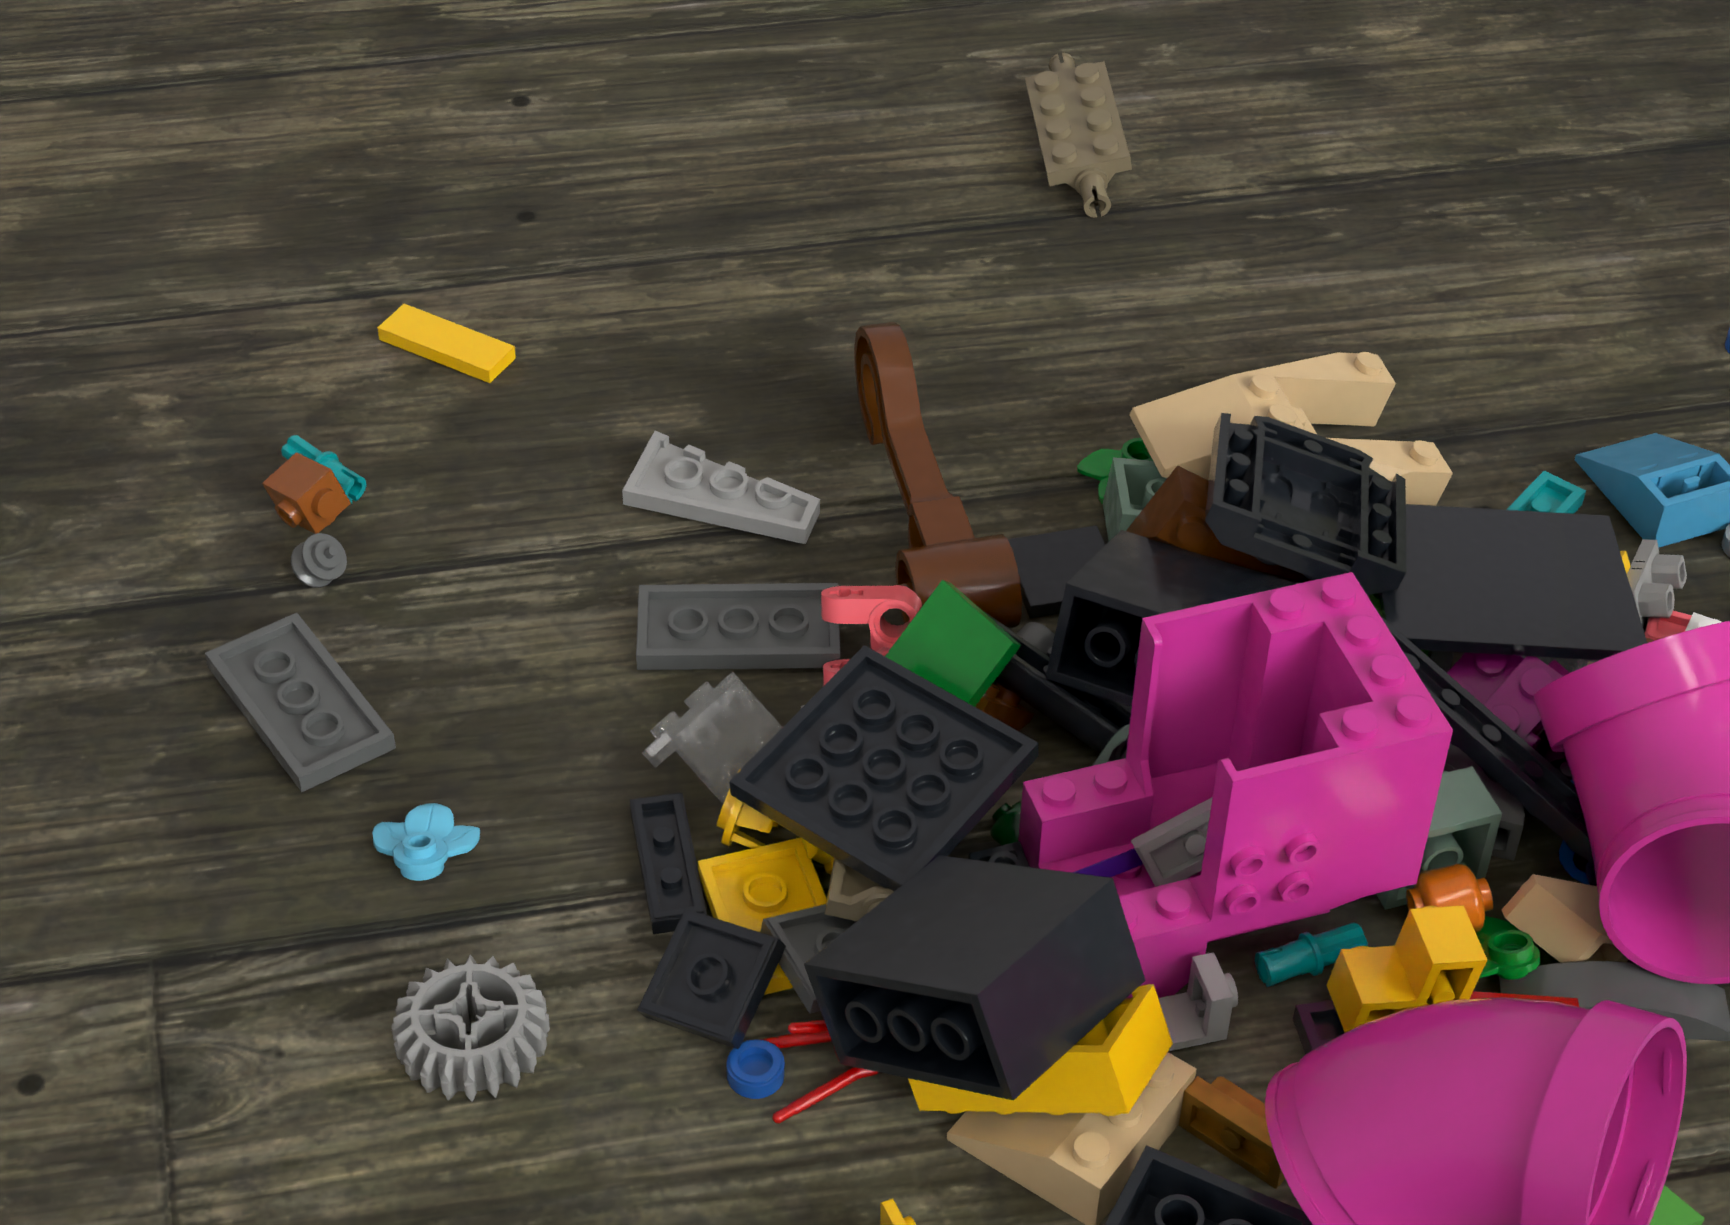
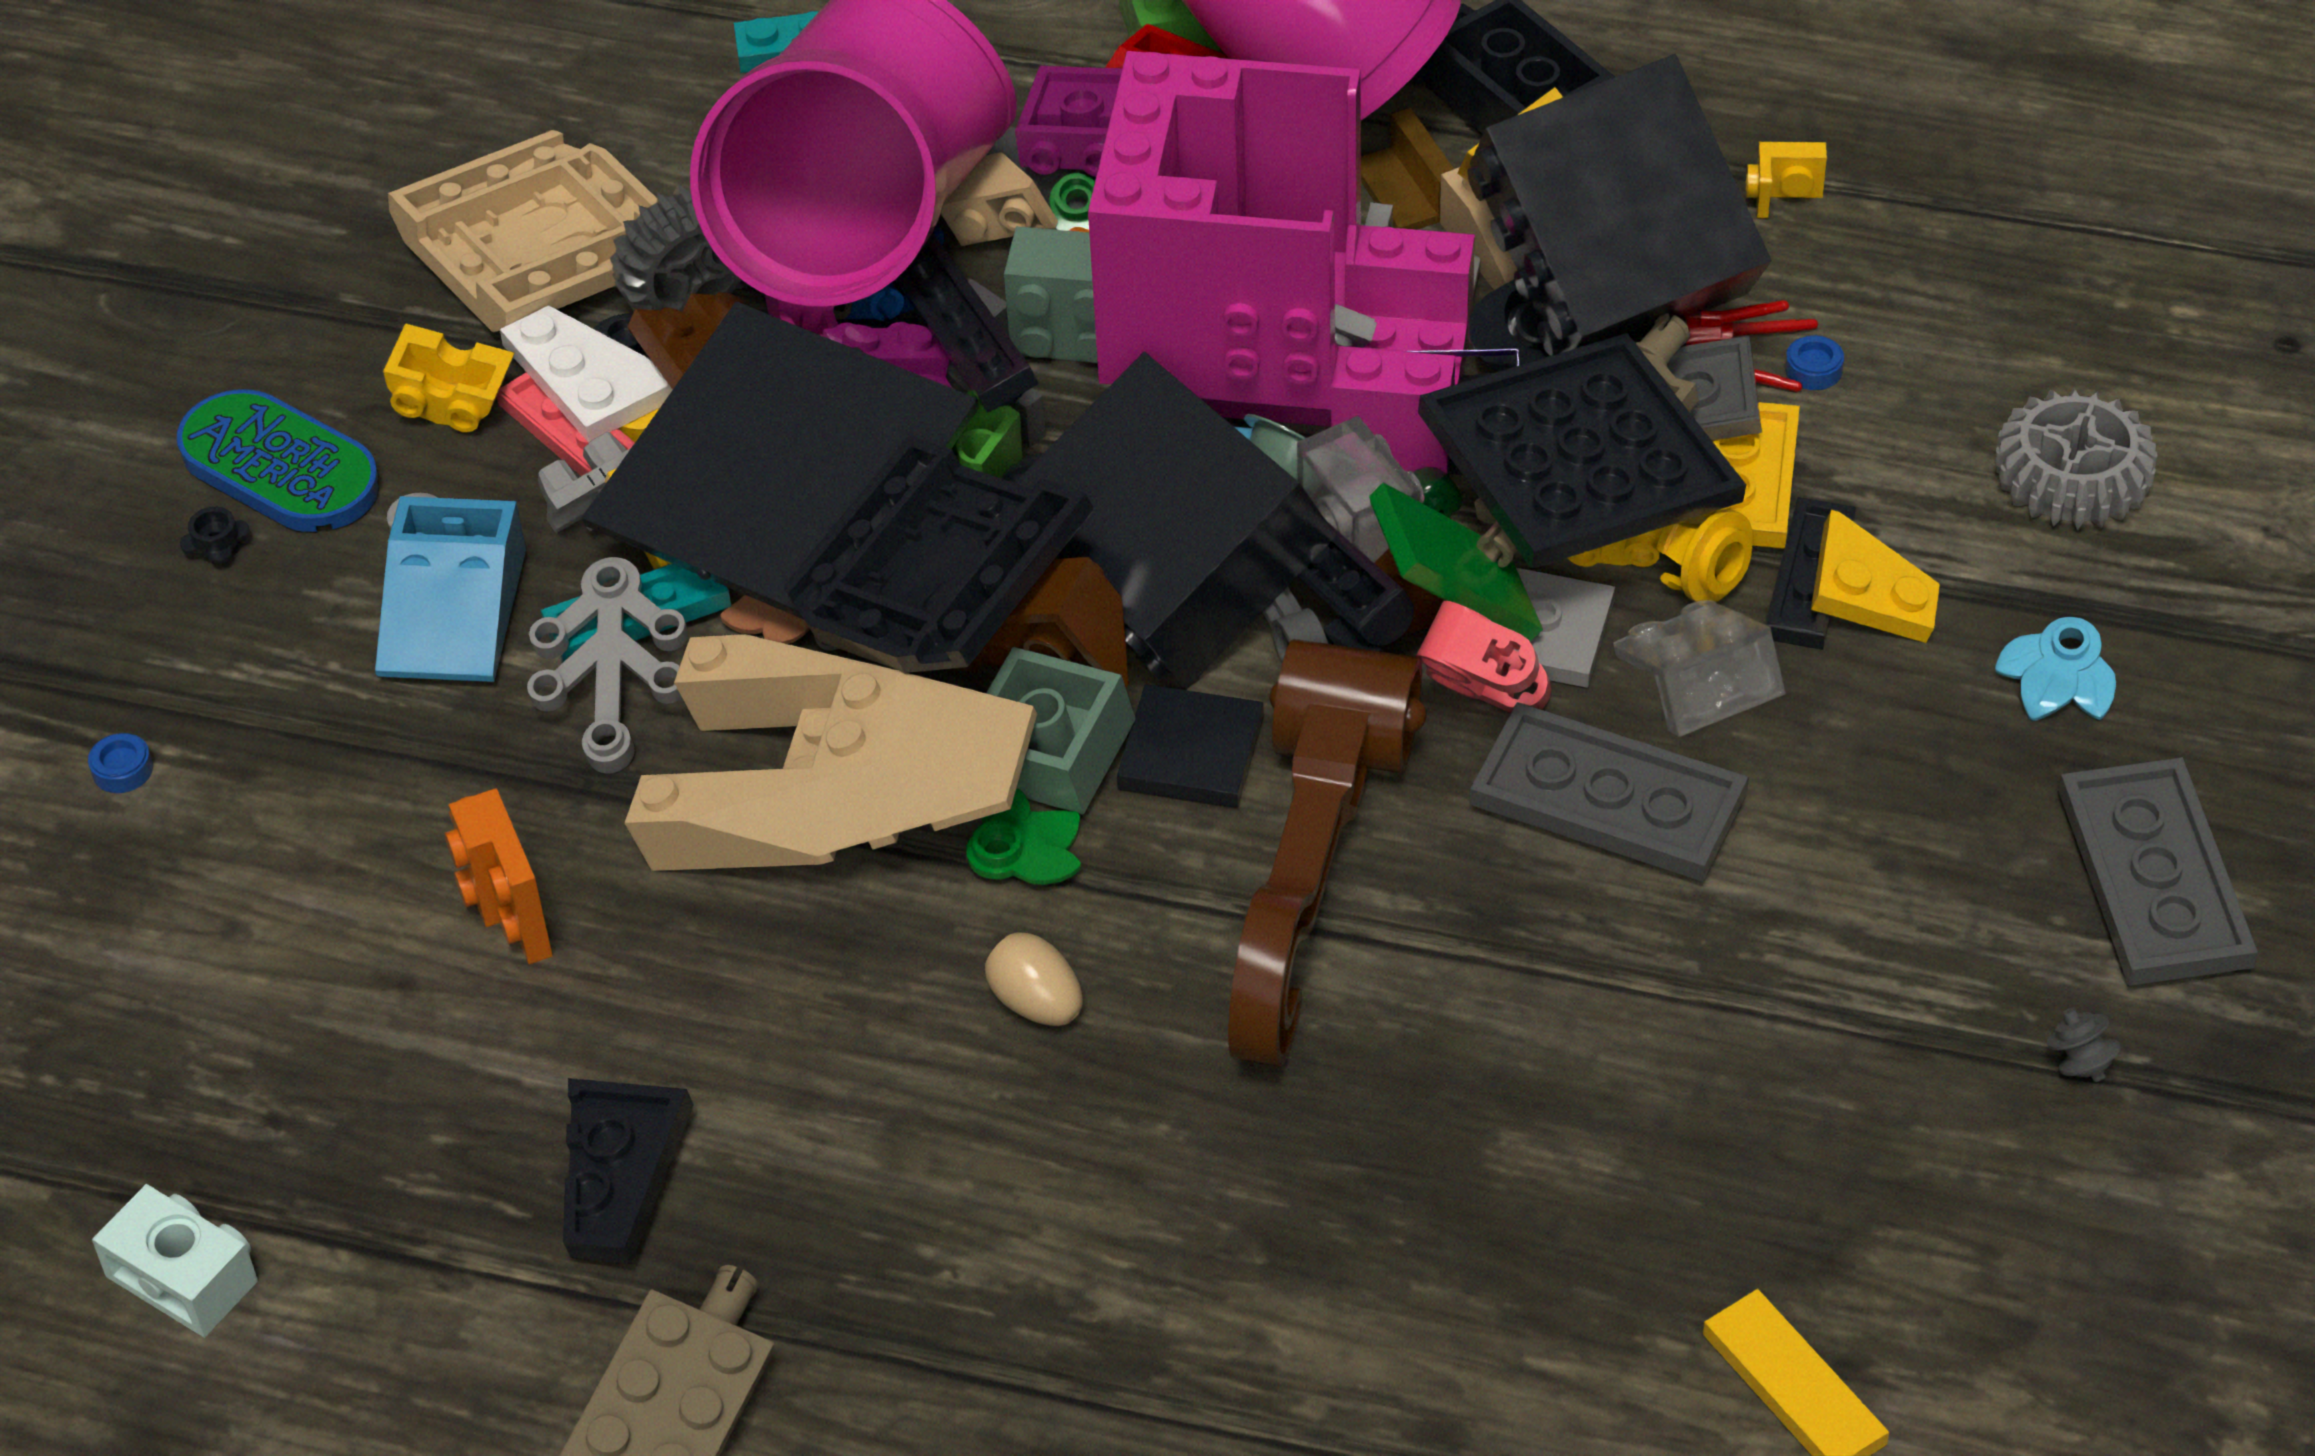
camera: 150 degrees left, 5 degrees up
dark orange brick [262,452,351,534] -> none
teal axle [281,435,366,504] -> none
light grey wing [622,431,820,544] -> none
black tile [637,909,786,1049] -> none
none -> light aqua brick [92,1184,258,1338]
none -> orange plate [444,788,553,965]
none -> light grey plant [527,557,688,773]
none -> black wing [563,1078,694,1264]
none -> tan animal [985,932,1083,1026]
none -> magenta plate [1015,65,1122,177]
none -> clear brick [1297,416,1424,562]
none -> yellow wing [1811,510,1940,643]

